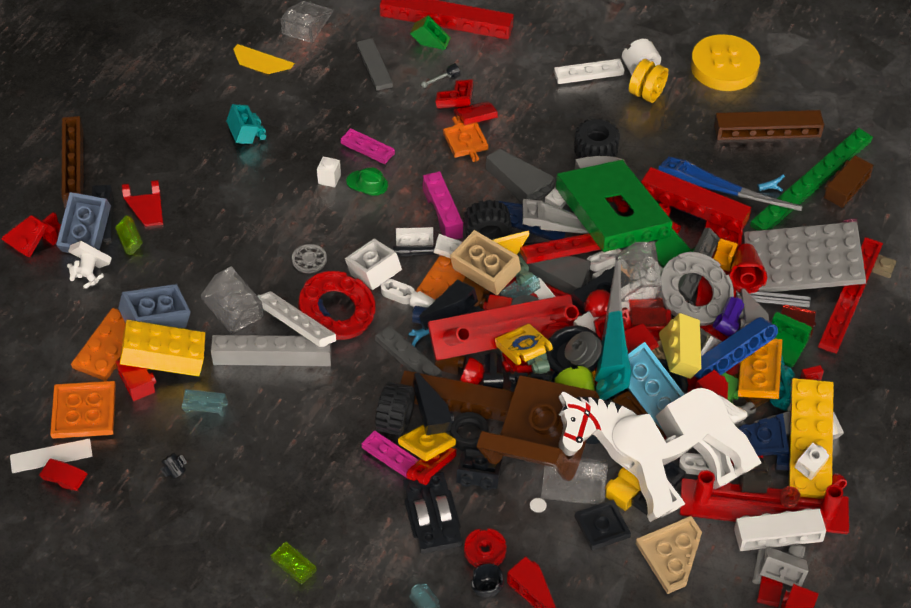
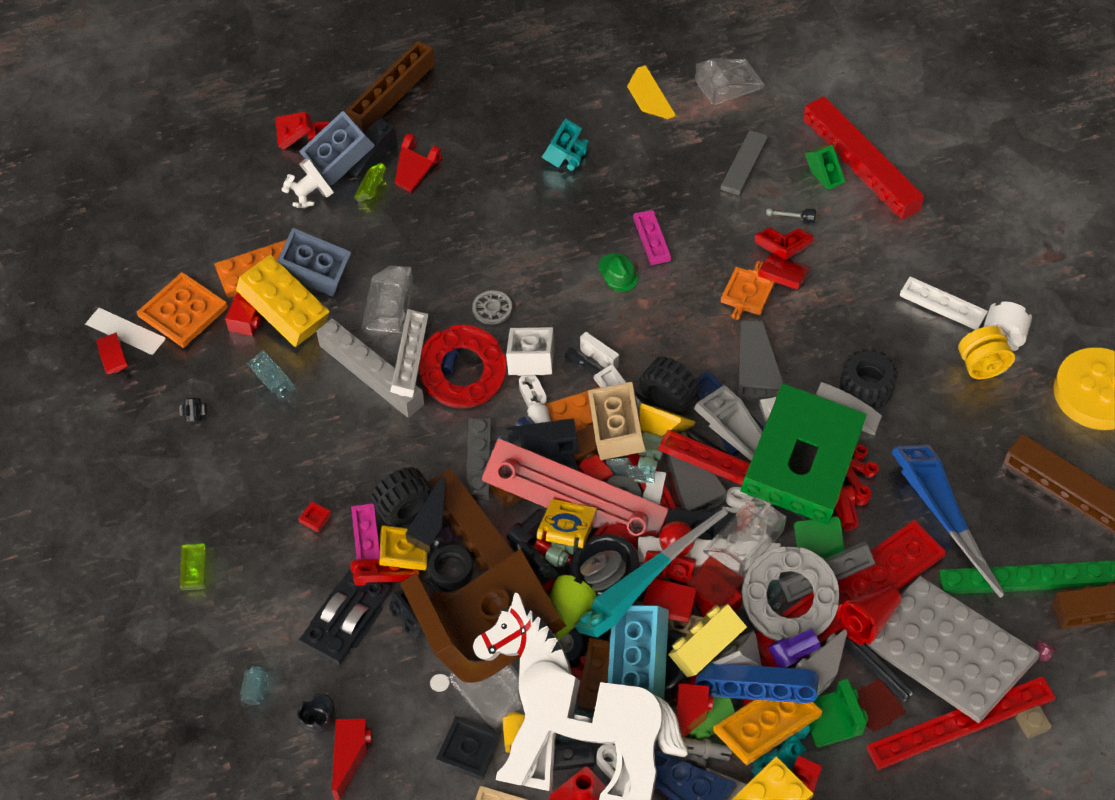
camera: 45 degrees right, 5 degrees up
white brick [317,156,341,187] -> none
dark pink arch [423,171,463,239] -> none
red hair [460,357,484,385] -> none
red plate [464,528,507,568] -> none
red brick [641,167,752,234] -> none
light orange panel [713,239,738,271] -> none
dark azure bar [757,174,785,192] -> none
none -> red plate [299,501,332,533]

